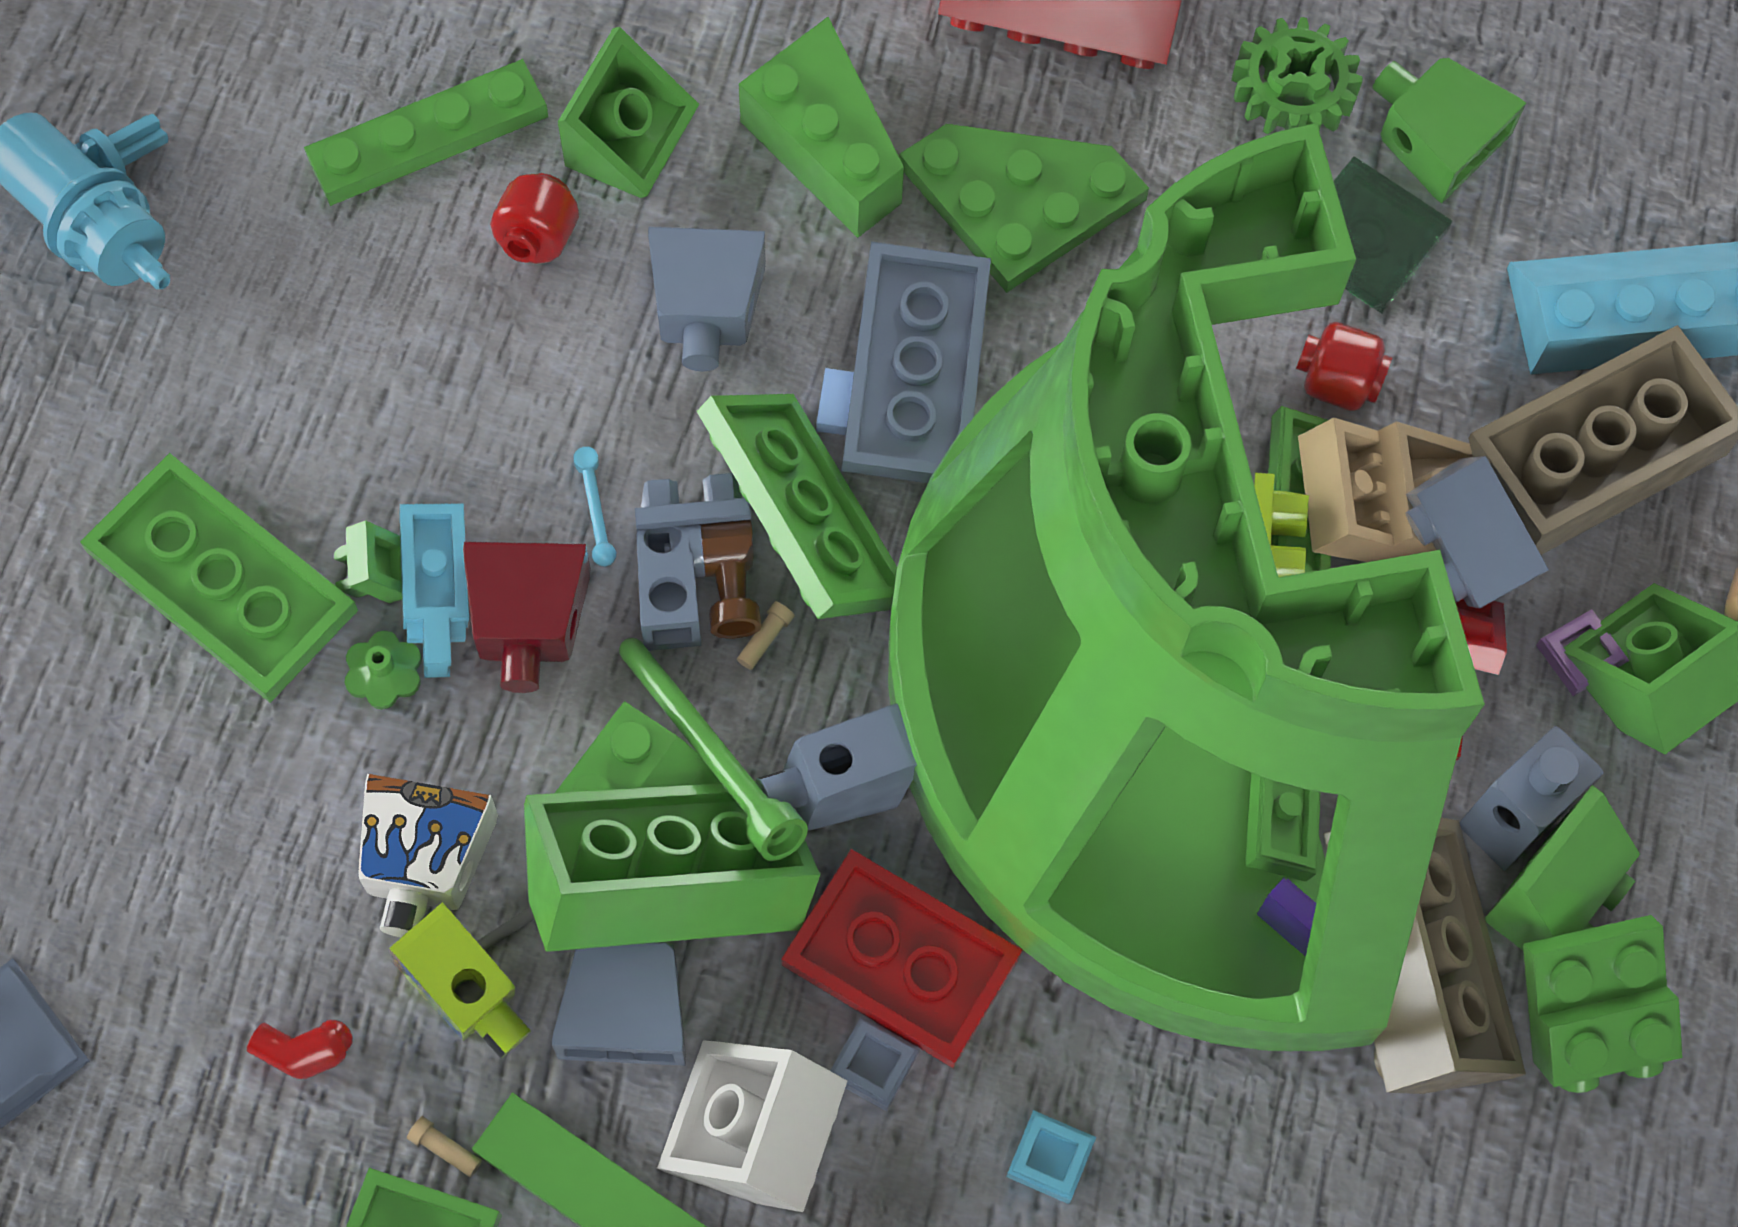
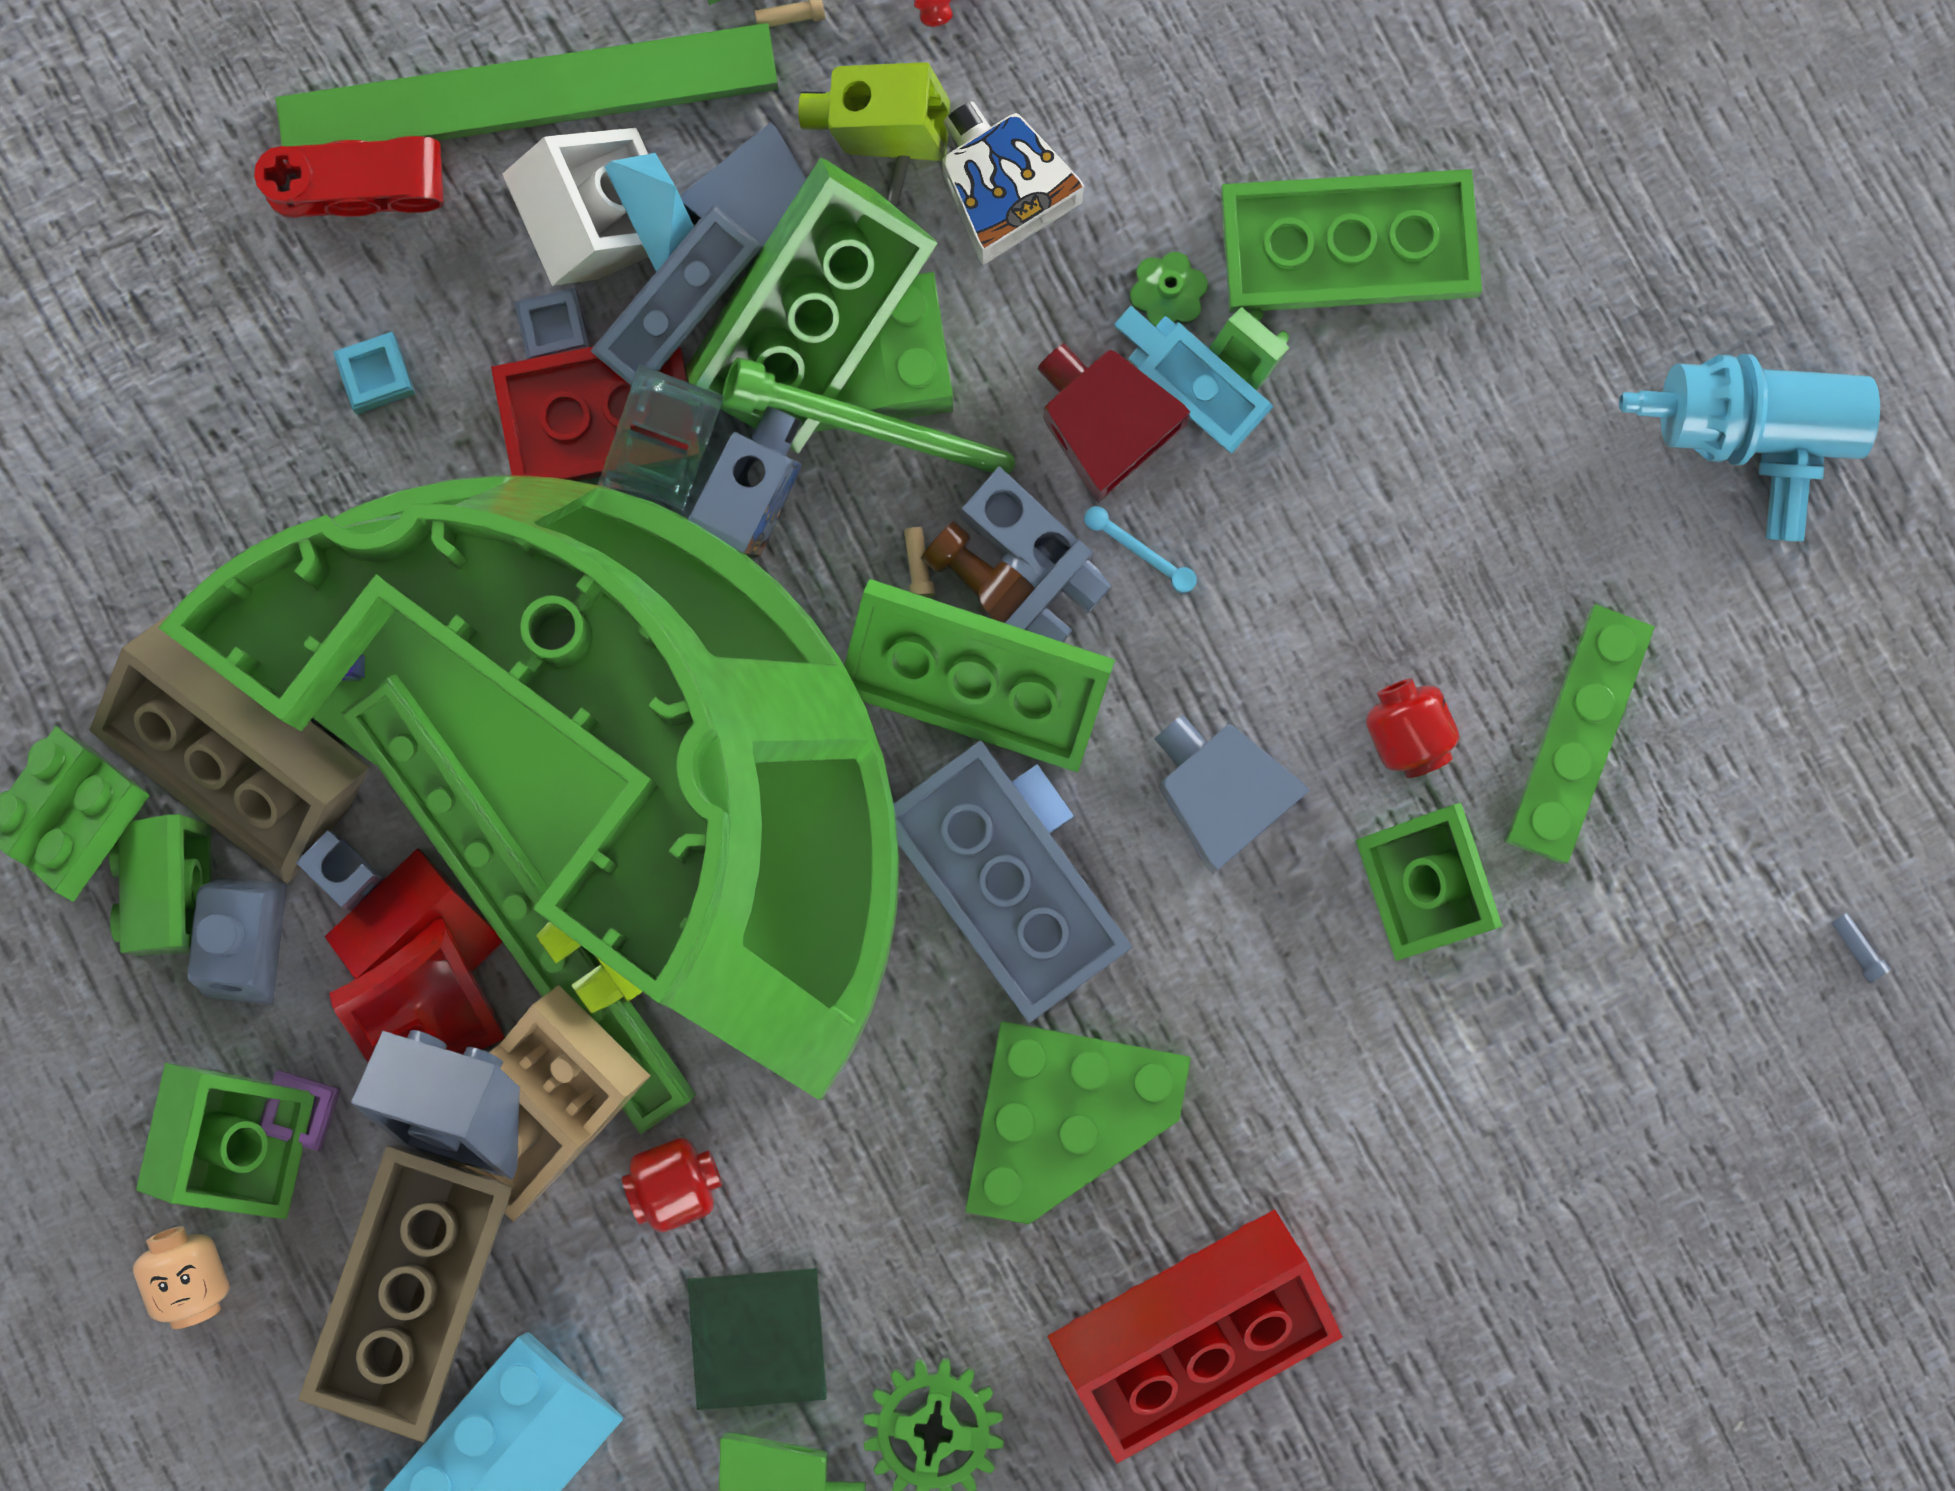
camera: 140 degrees right, 15 degrees up
bright green wedge [739,17,904,238] -> none
none -> sand blue tile [591,204,763,393]
none -> clear light blue piece [598,365,724,510]
none -> medium azure slope [605,153,694,272]

